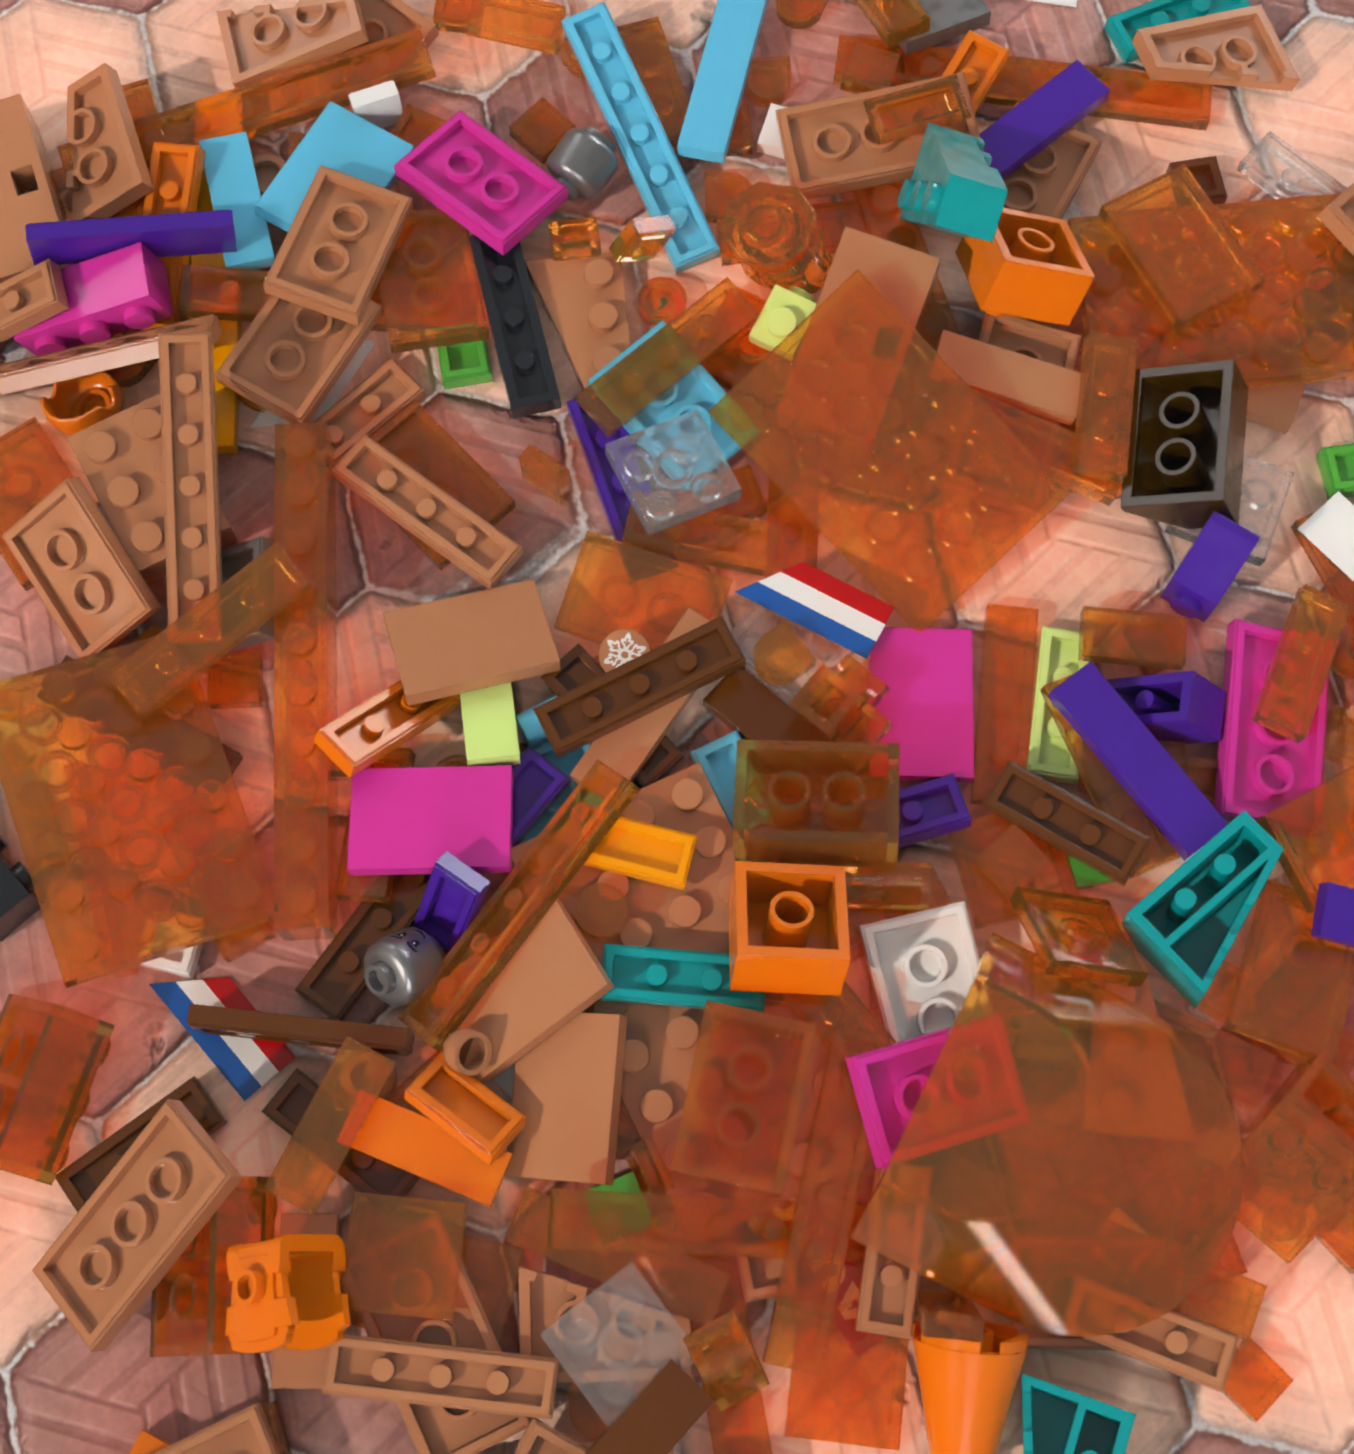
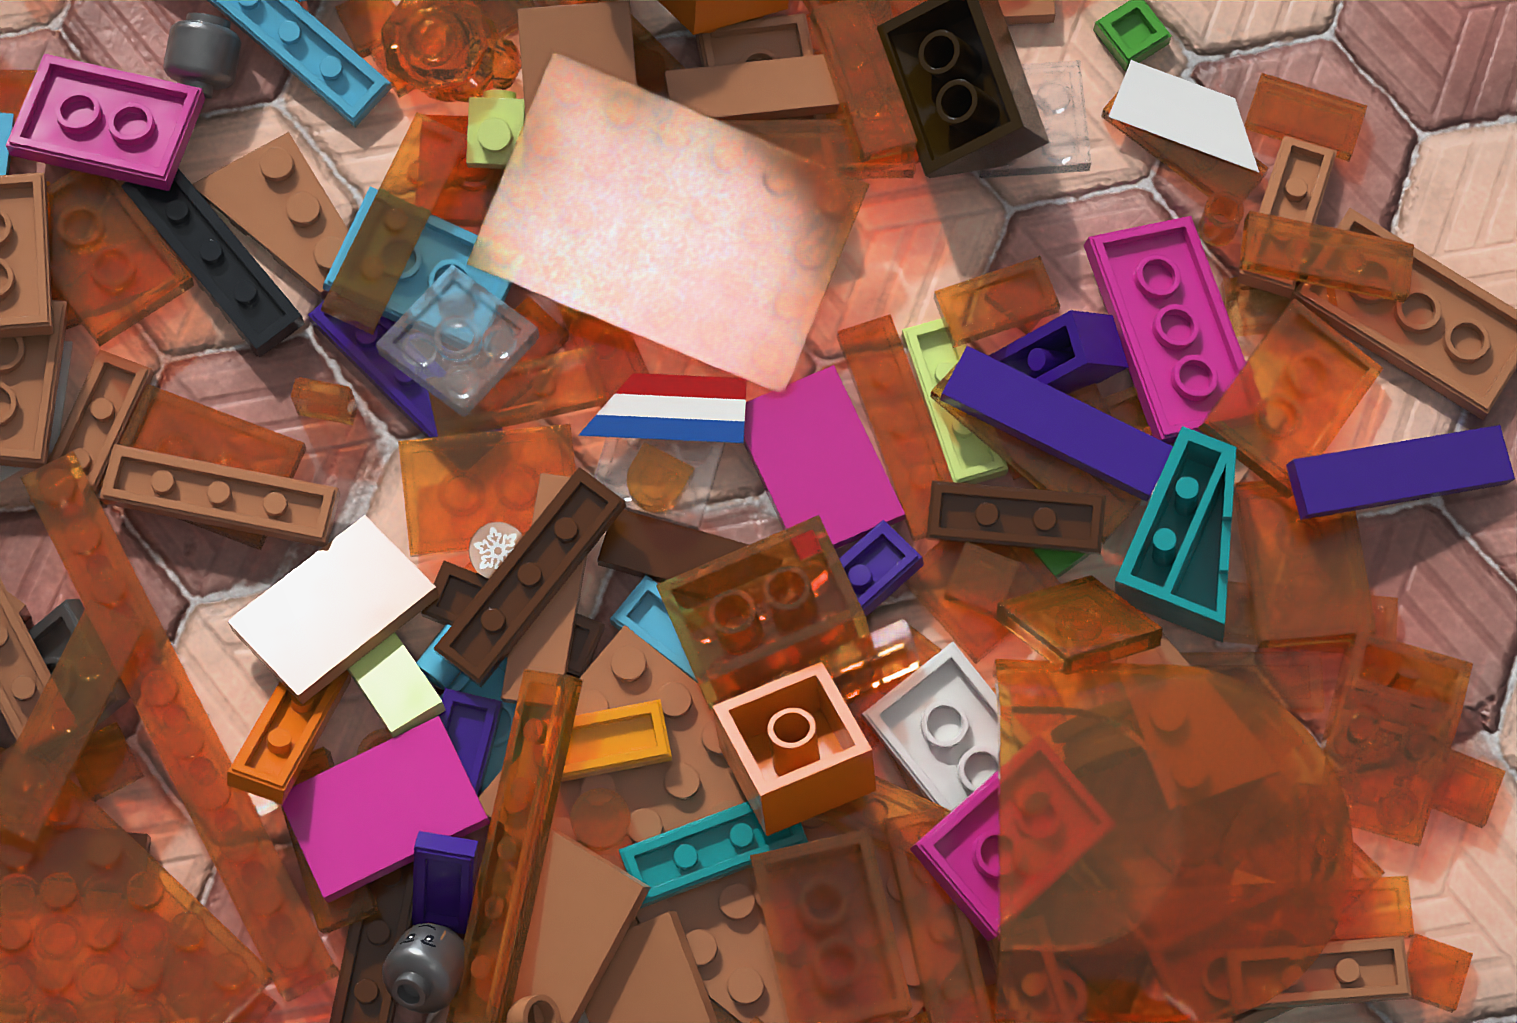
camera: 25 degrees left, 0 degrees up
bright green tile [435,330,493,390] -> none
clear orange tile [509,97,576,164] -> none
clear orange tile [548,217,601,261] -> none
clear orange tile [609,215,676,262] -> none
clear orange tile [638,277,687,327] -> none
clear orange brick [789,654,893,765] -> none
dark purple slope [1160,511,1260,622] -> none
clear orange tile [1252,584,1351,743] -> none

